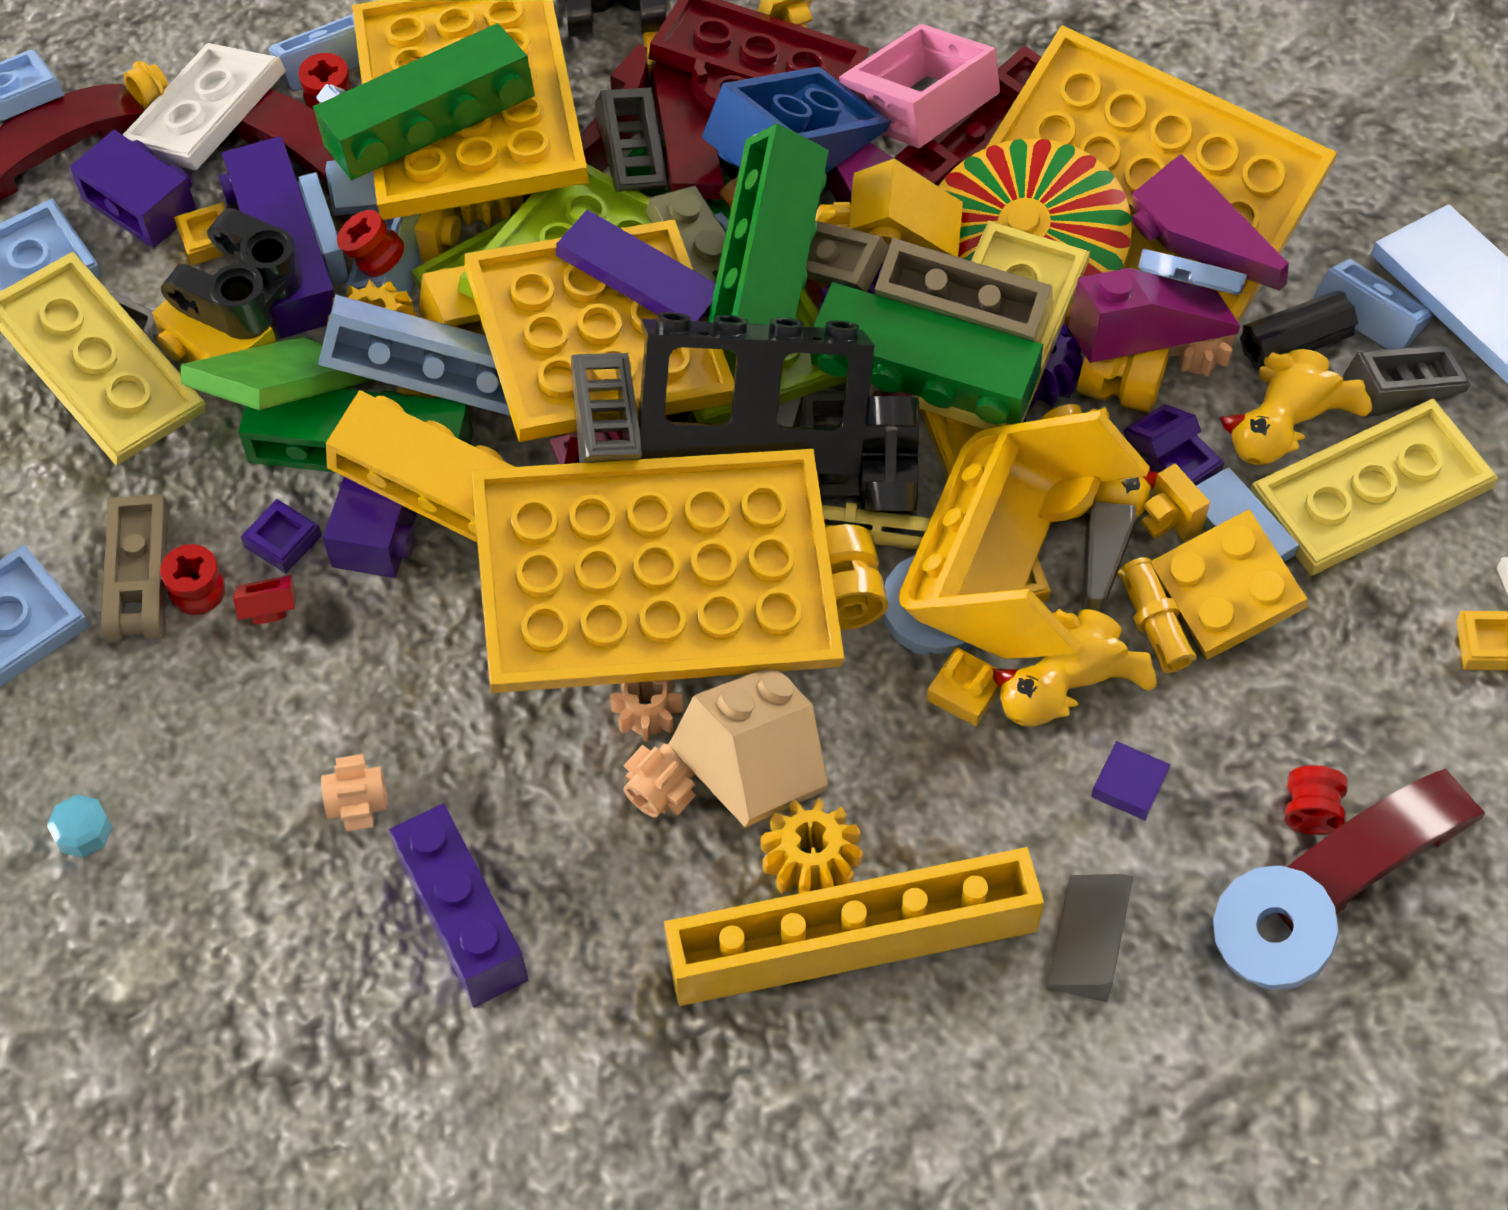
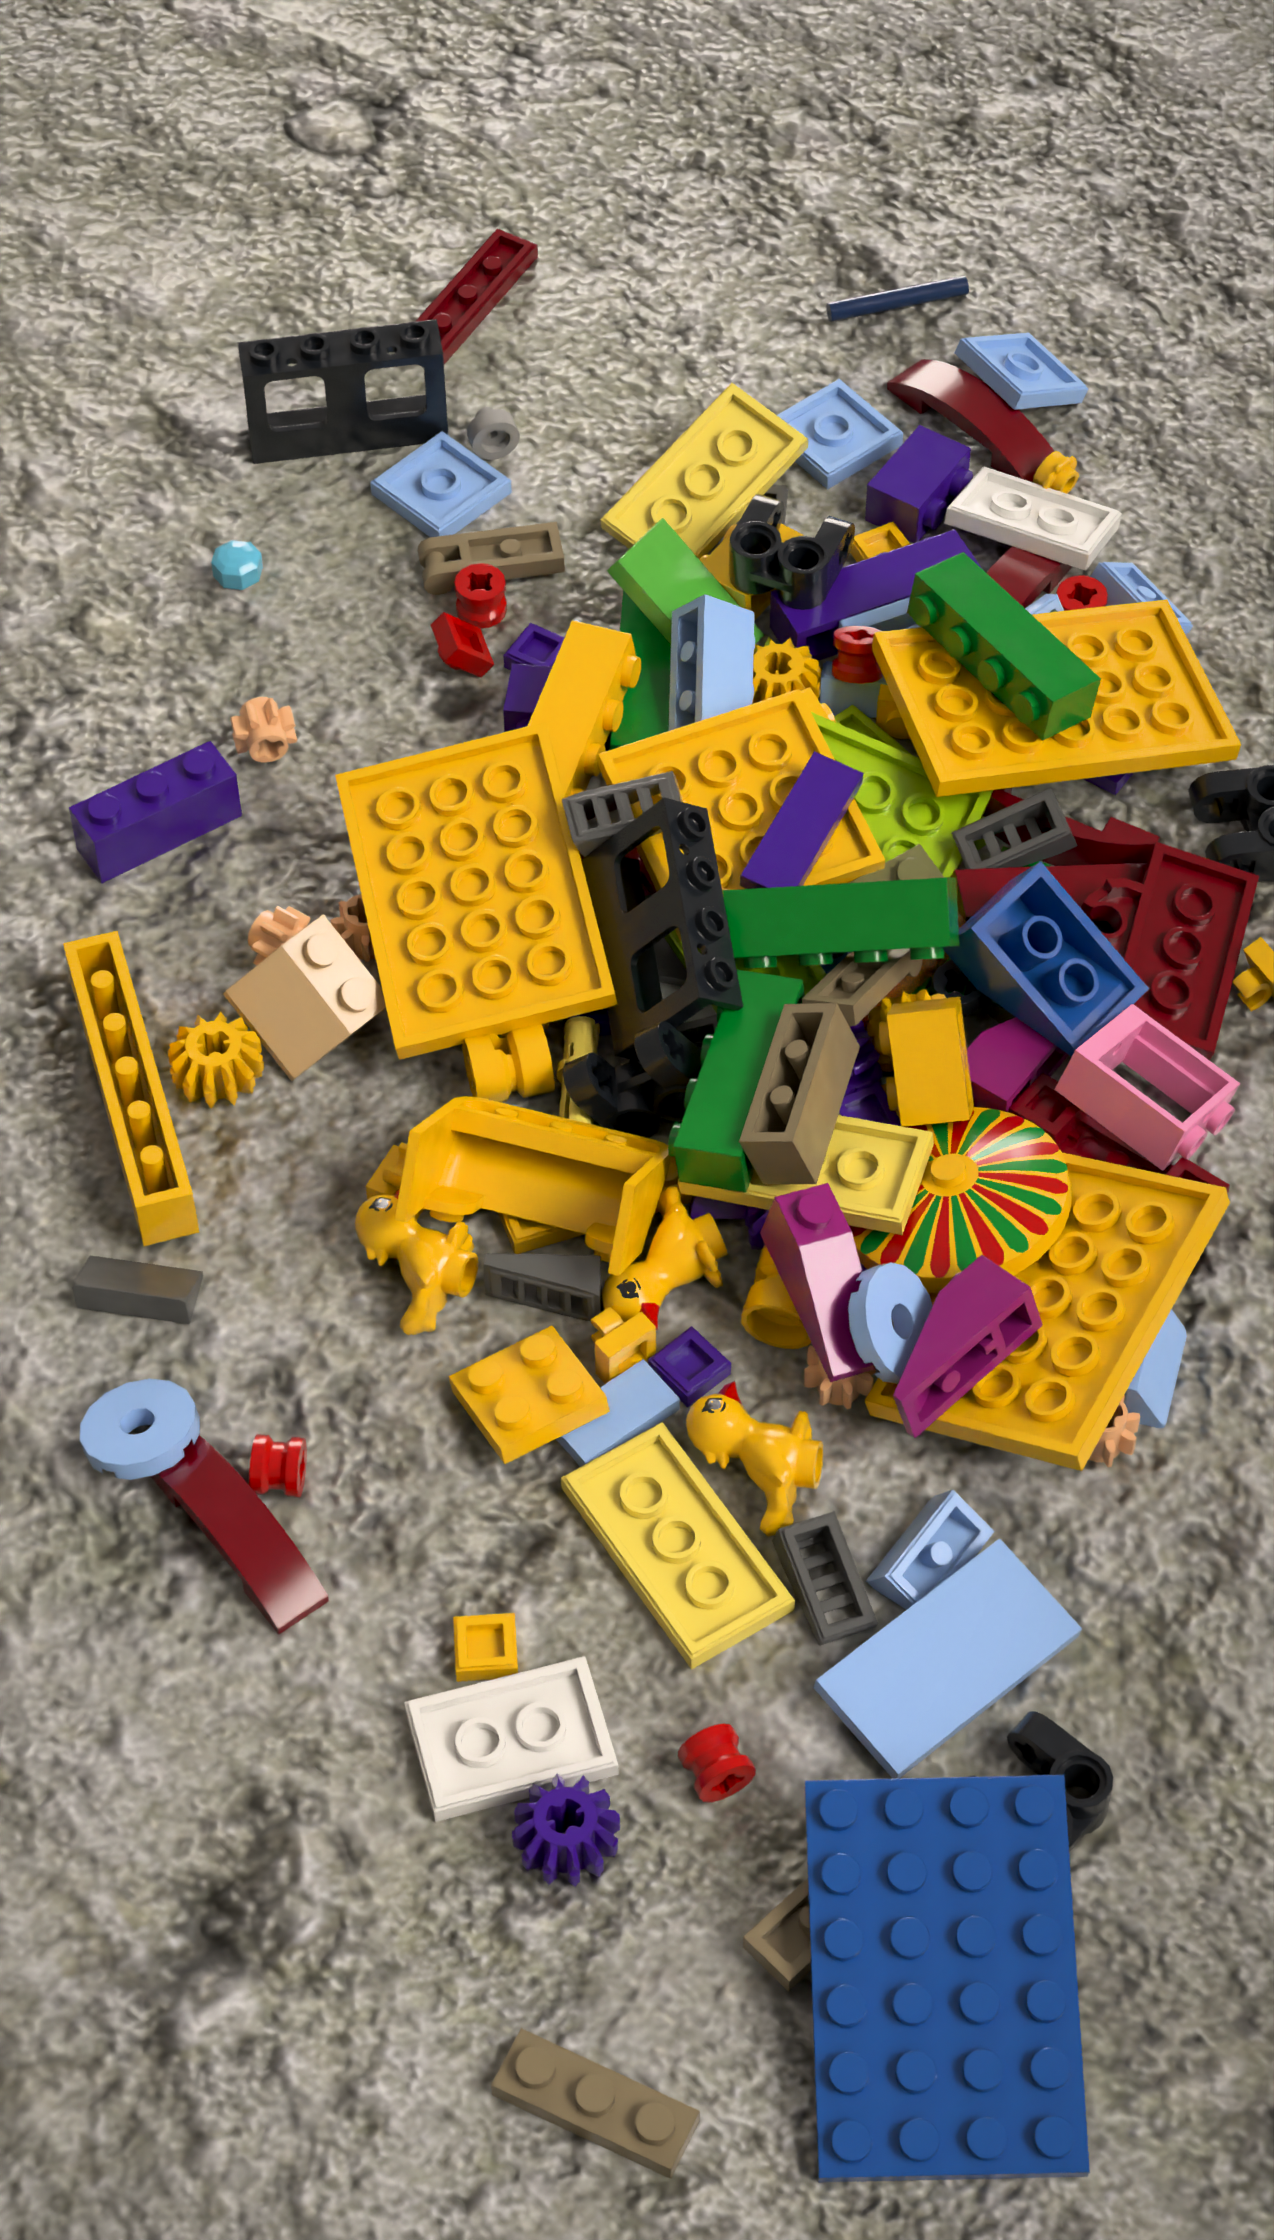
camera: 85 degrees right, 5 degrees down
dark purple tile [1091,741,1171,821] -> none
yellow pin [1117,557,1197,673] -> none
dark purple tile [1123,404,1202,459] -> none
black axle [1240,291,1358,370] -> none

